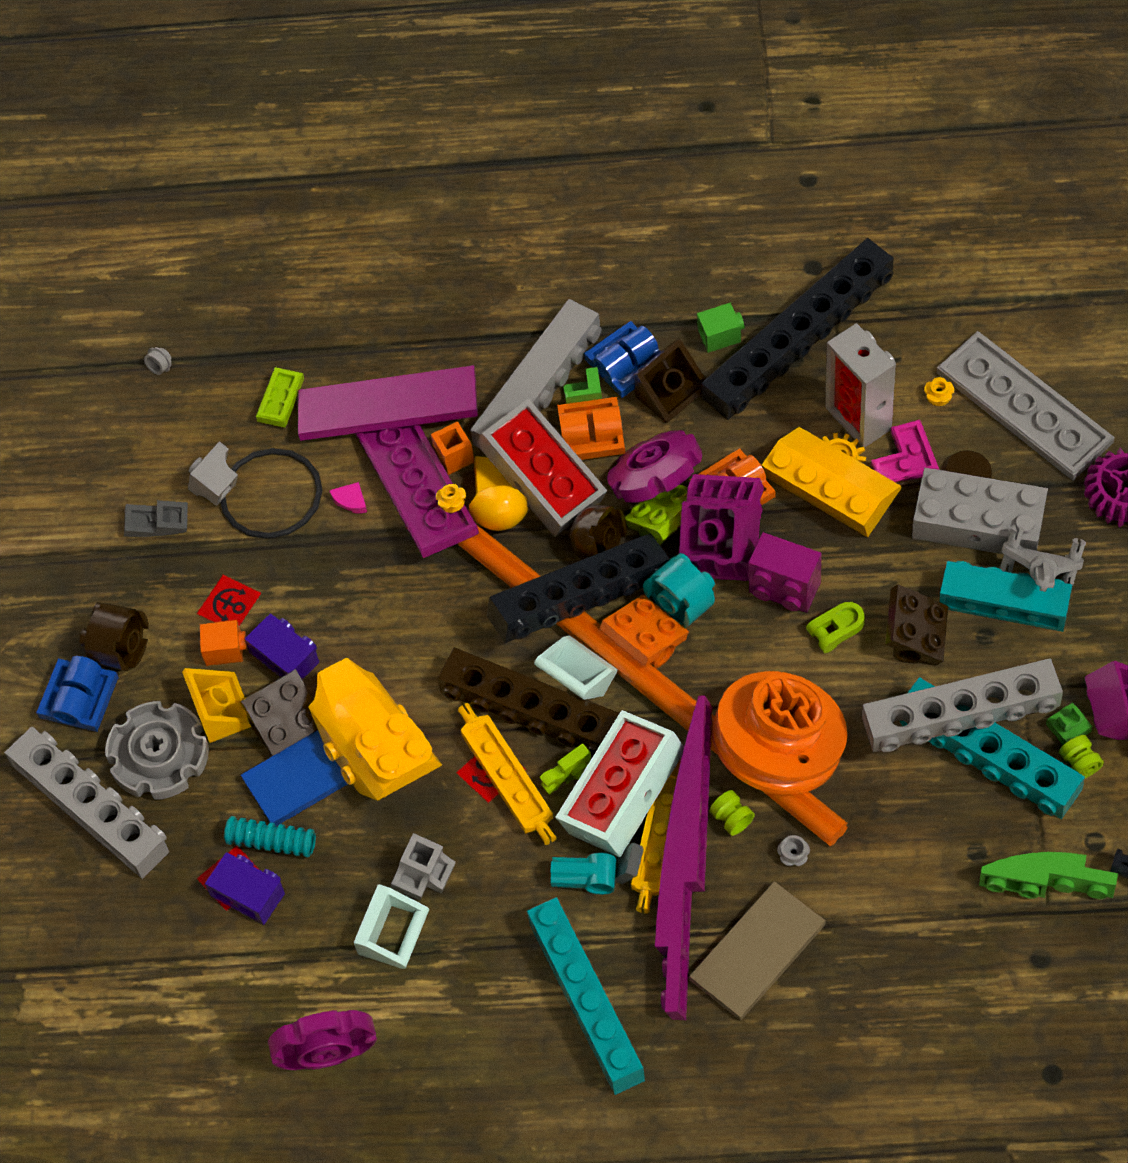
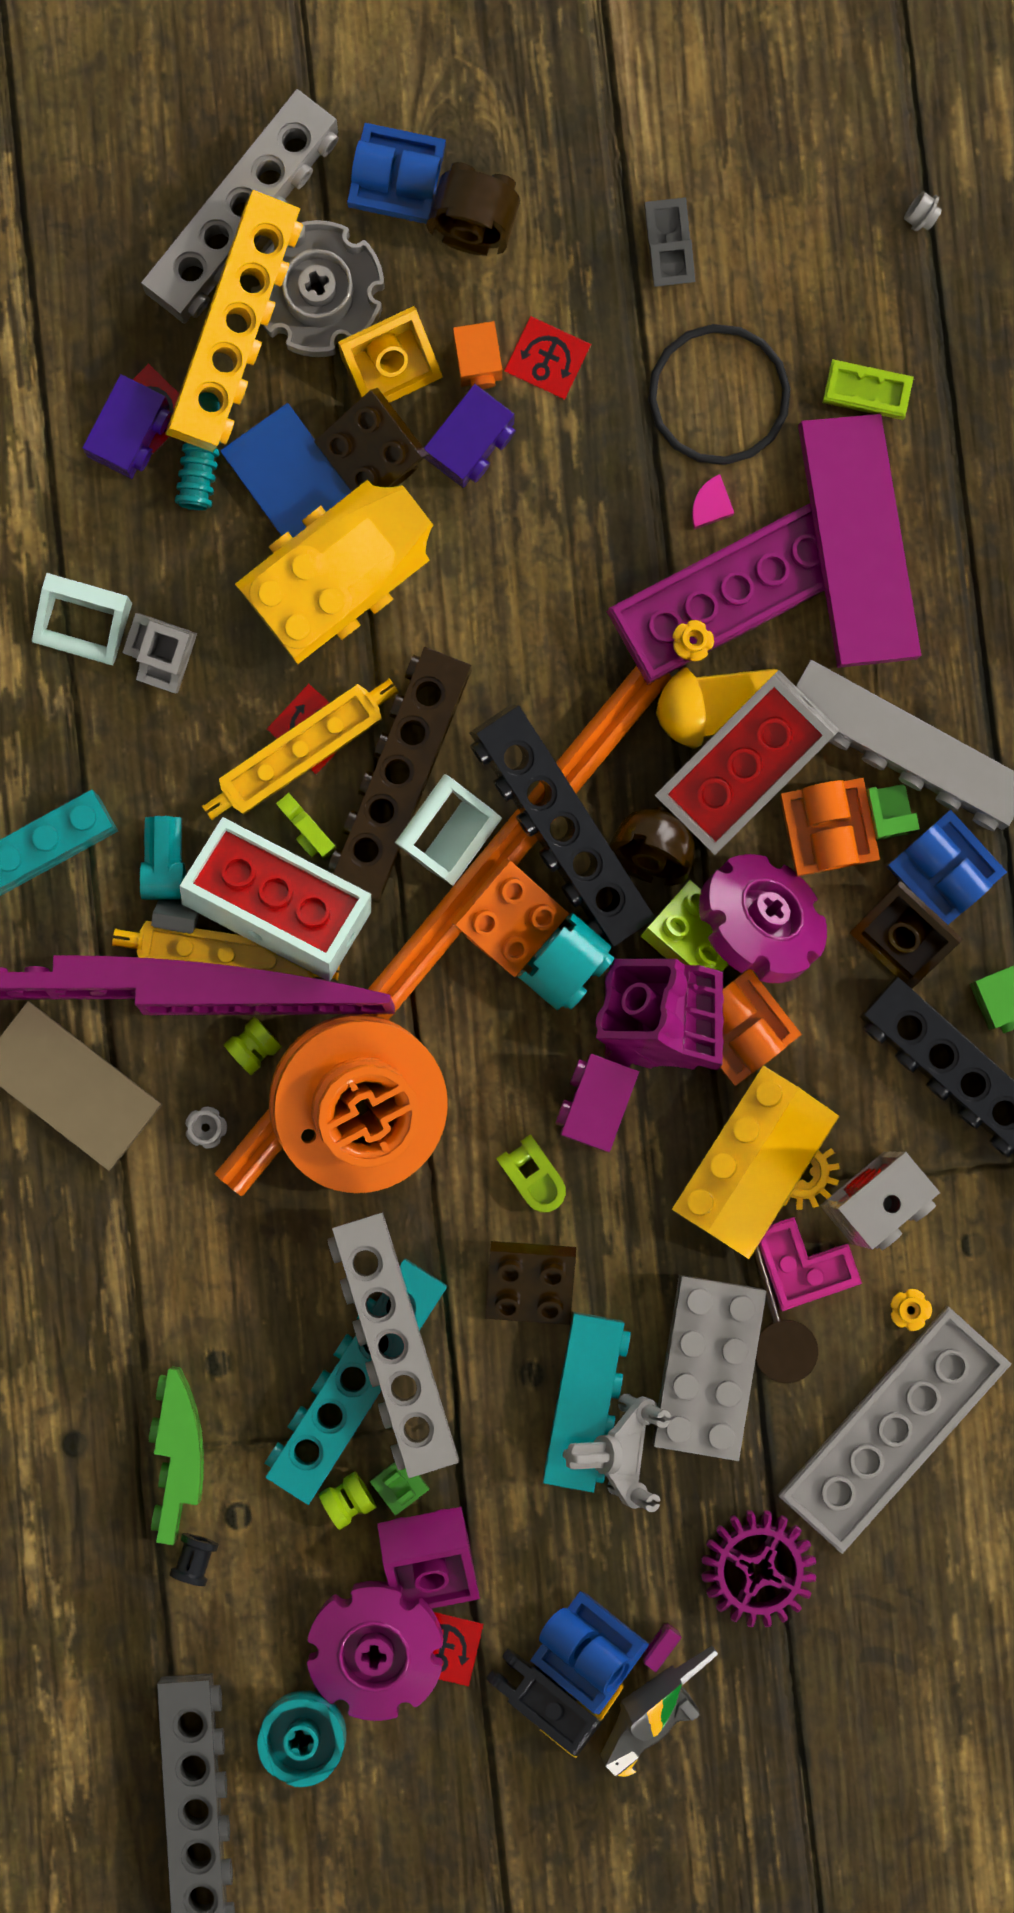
camera: 75 degrees right, 25 degrees up
light grey brick [188,441,238,506] -> none
orange brick [431,421,474,475] -> none
none -> yellow brick [165,190,303,452]

